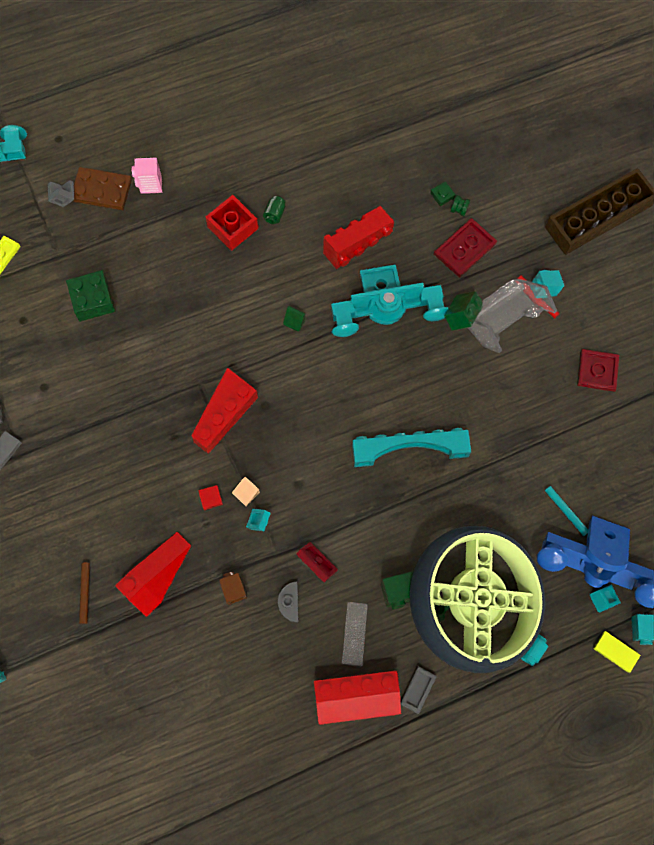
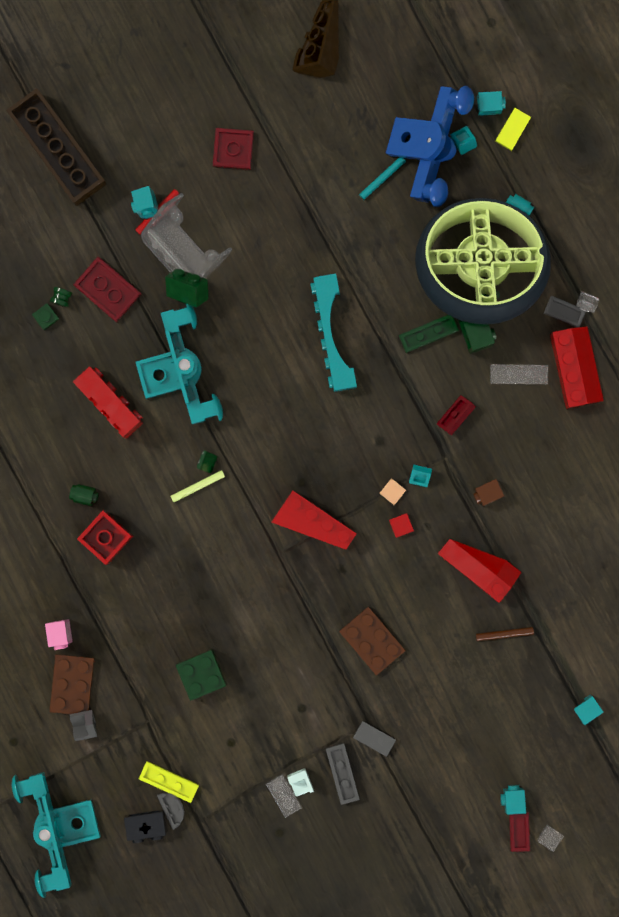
camera: 90 degrees left, 15 degrees up
dark grey plate [278,582,298,623] -> none
none -> yellowish green bar [171,470,225,502]
none -> reddish brown plate [339,607,405,676]
none -> dark green tile [399,315,459,353]
none -> clear plate [576,291,599,313]

